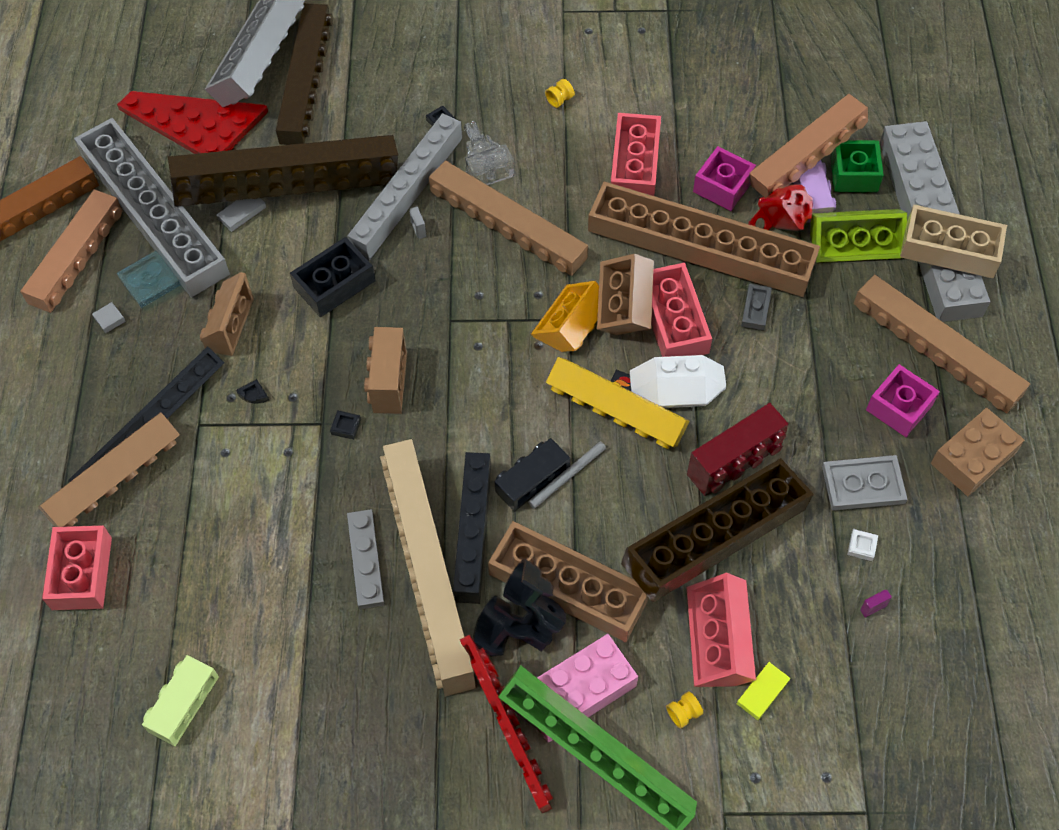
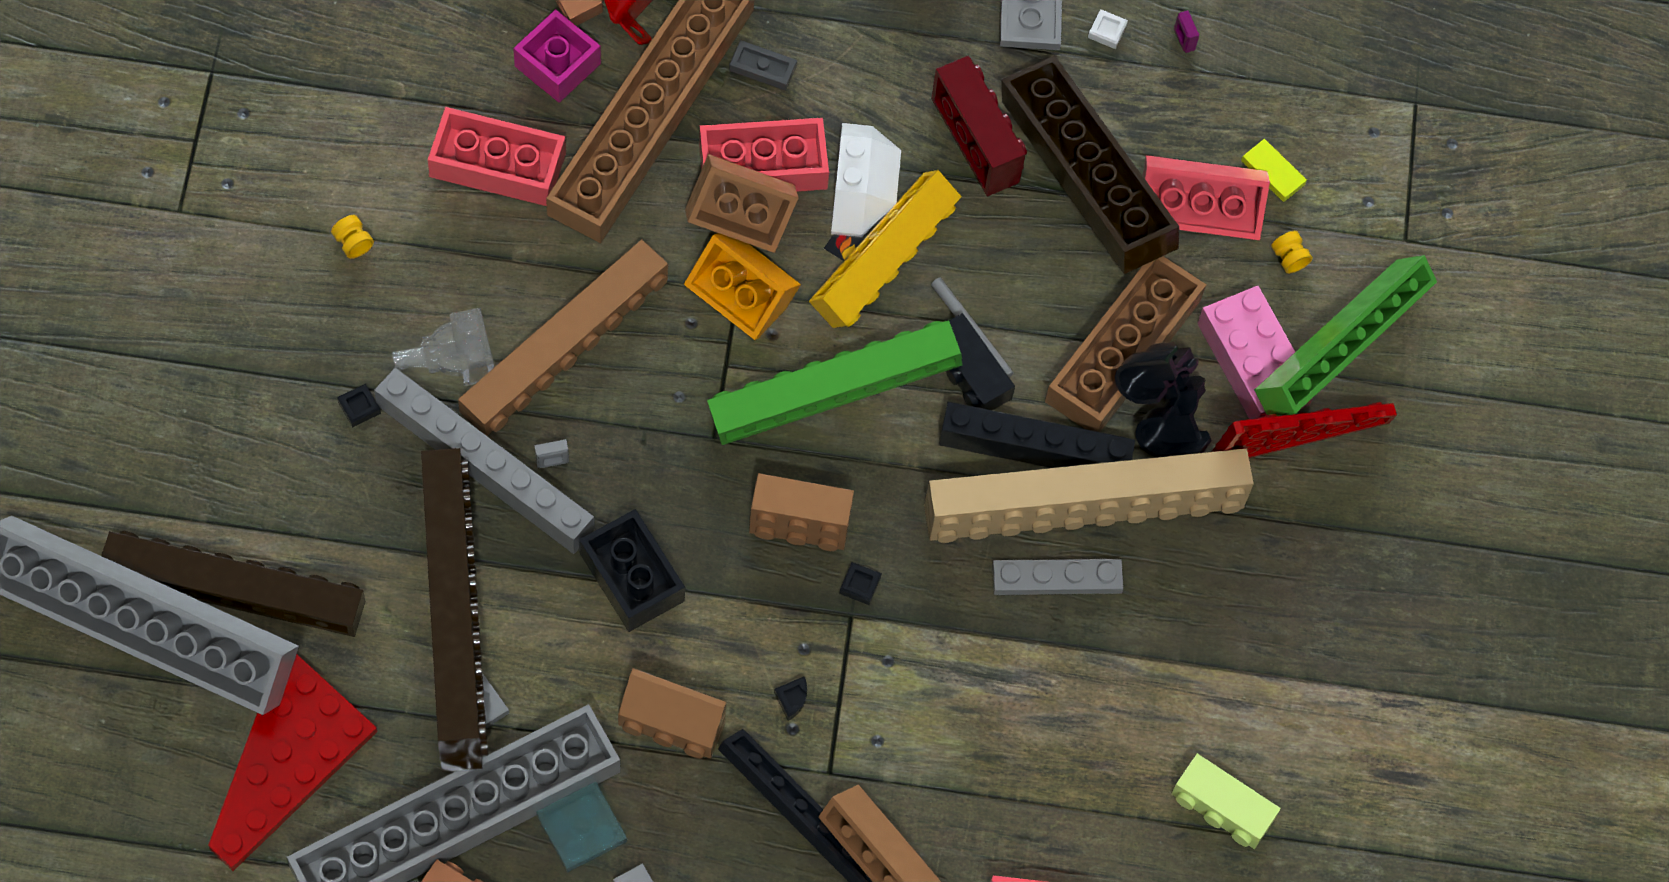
camera: 90 degrees left, 5 degrees up
none -> bright green brick [707,320,962,445]

